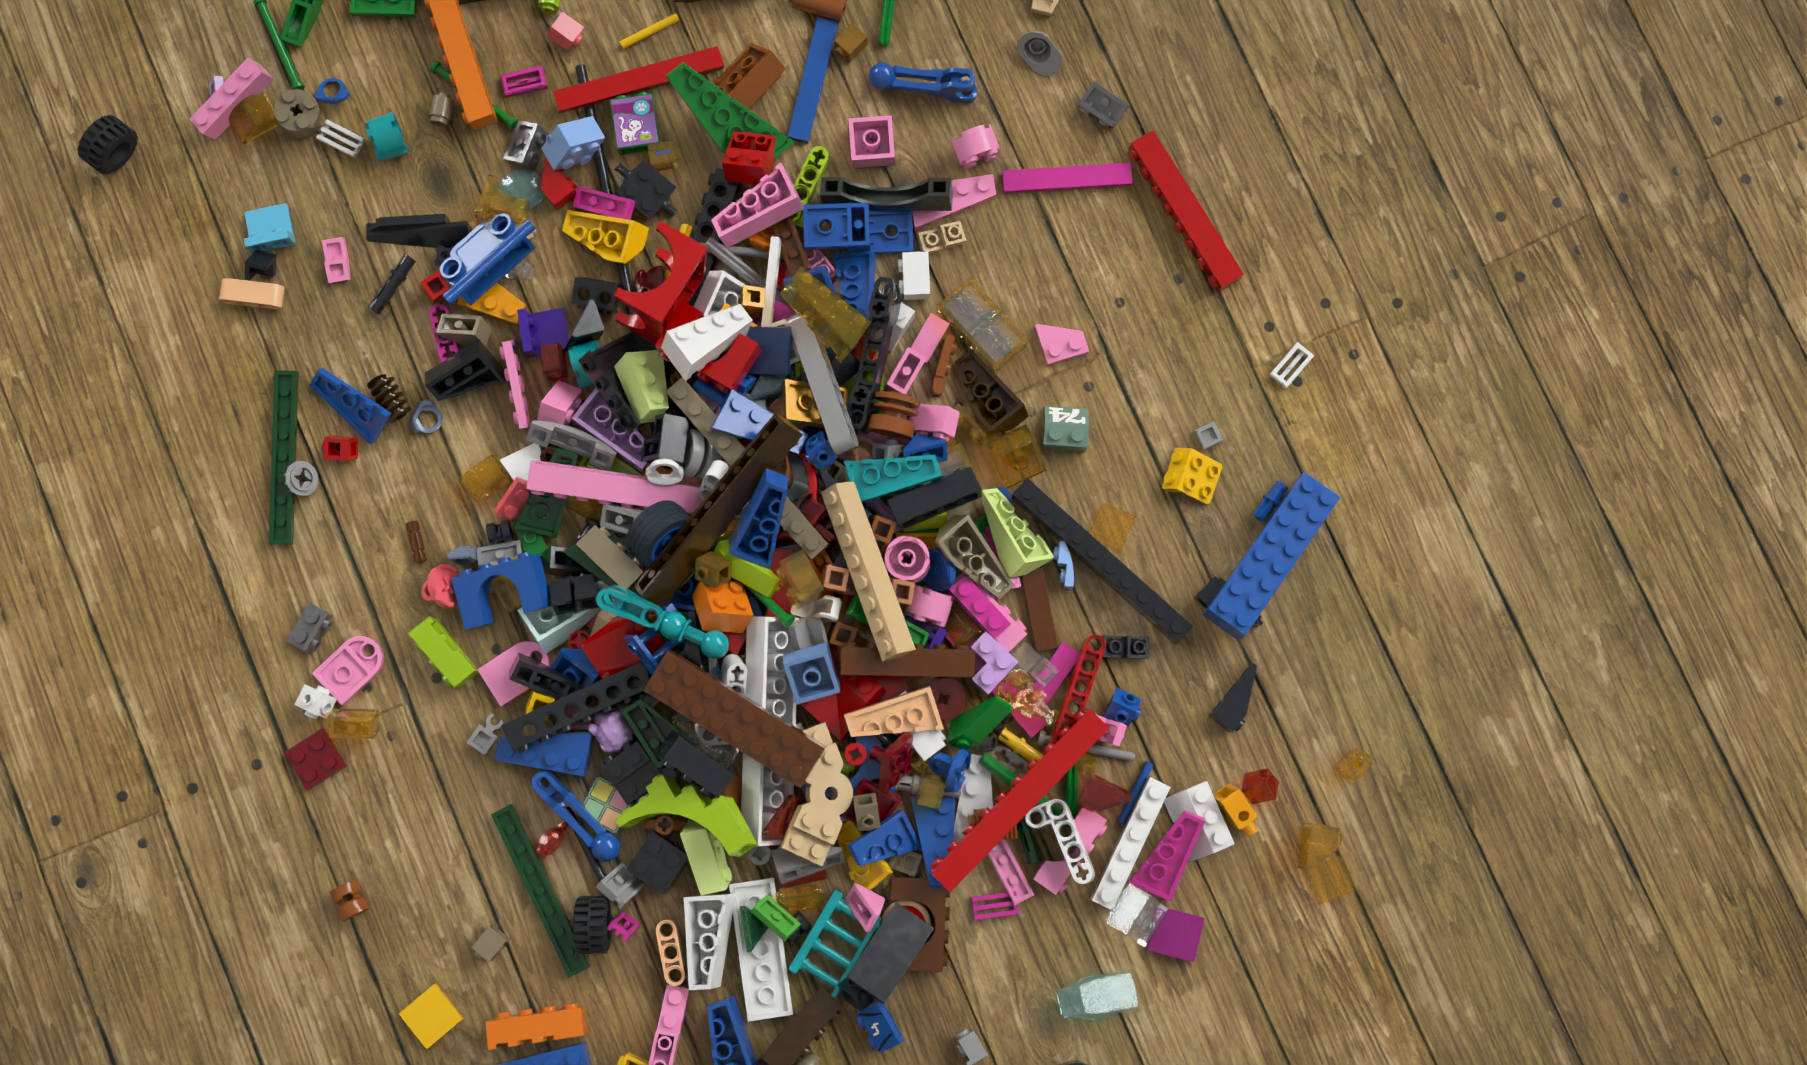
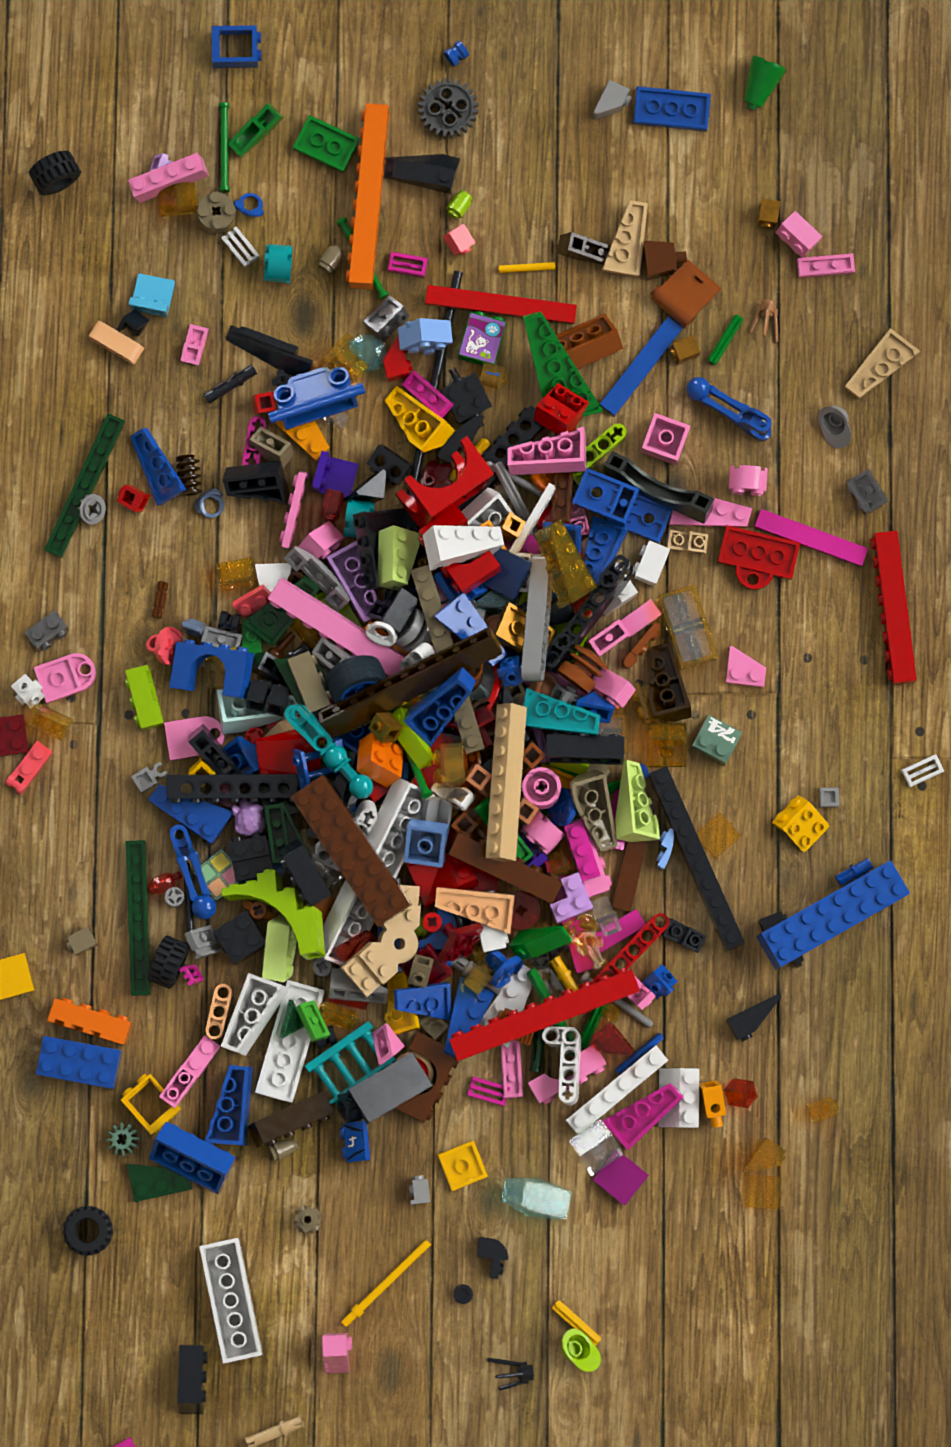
camera: 20 degrees right, 0 degrees up
none -> coral plate [5,741,53,795]
none -> light grey wheel [165,887,185,908]
none -> reddish brown bar [268,631,296,659]
none -> black slope [438,414,485,464]
none -> yellow tile [438,1140,488,1191]
none -> red plate [717,525,800,590]

